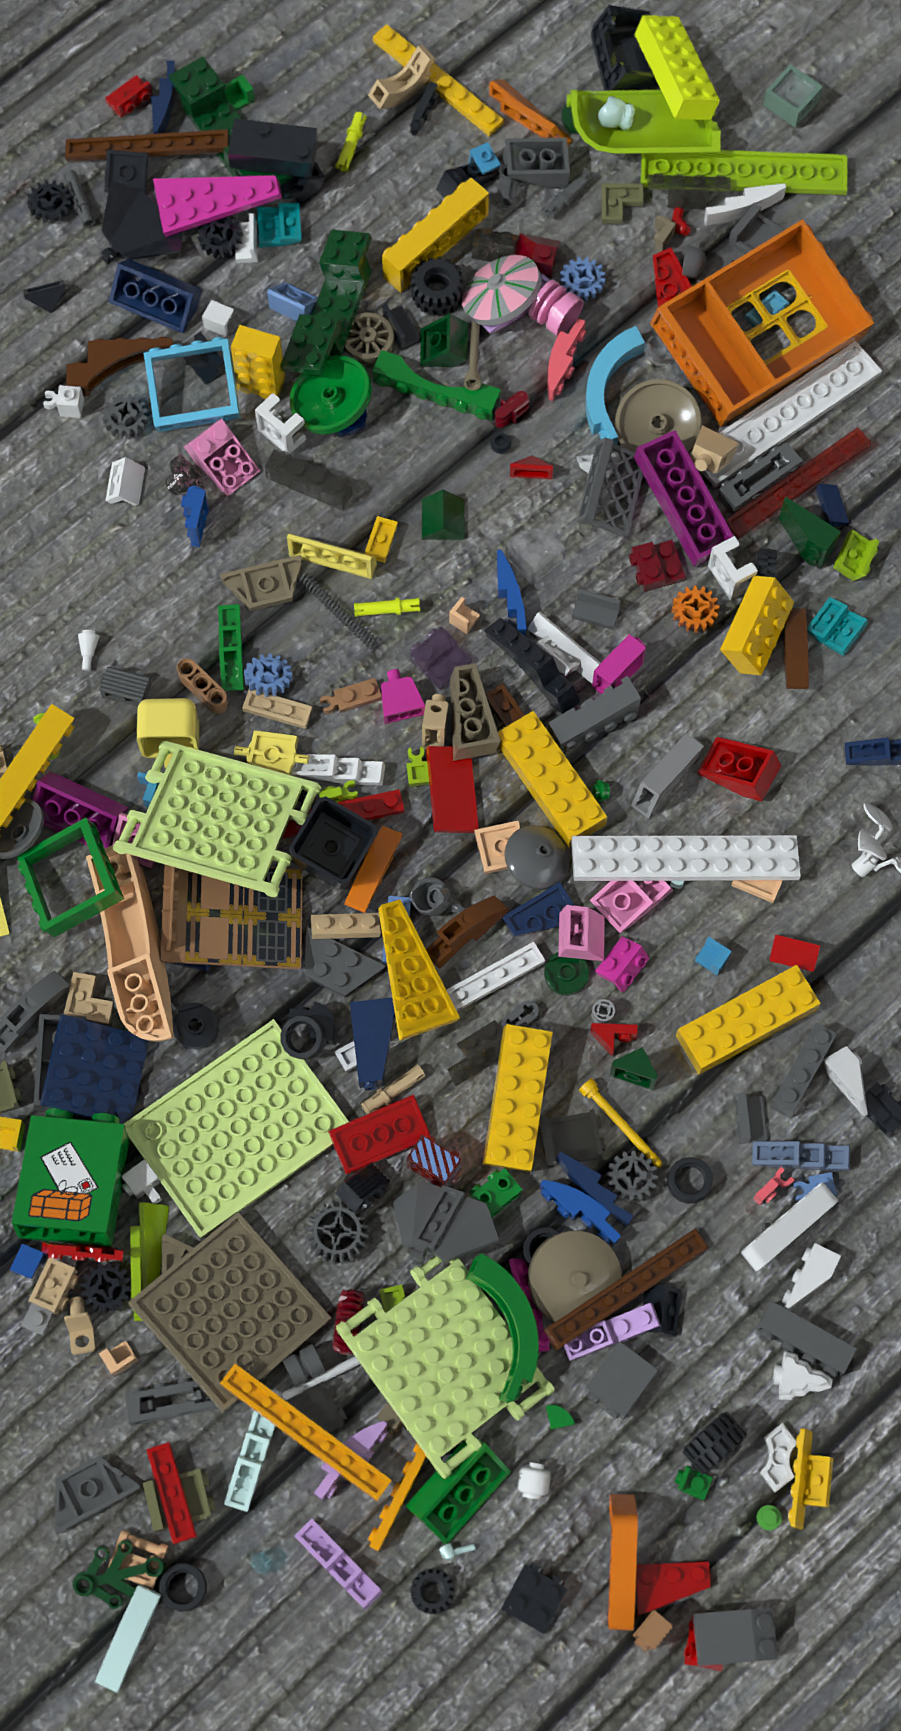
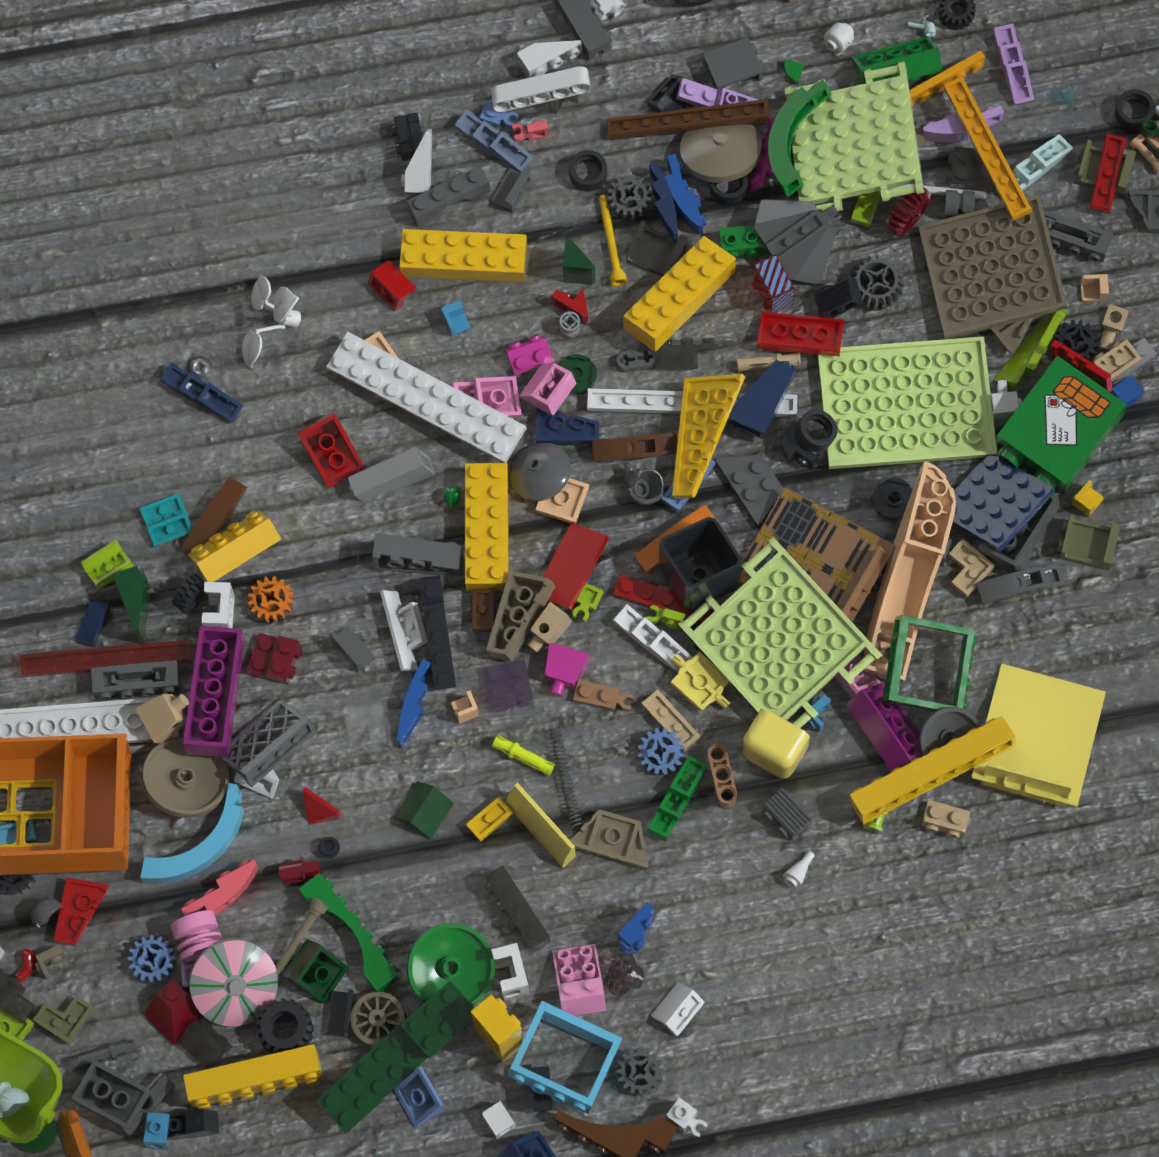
camera: 145 degrees left, 0 degrees up
tan plate [311,913,381,939] -> none
dark pink window [592,634,646,694] -> none

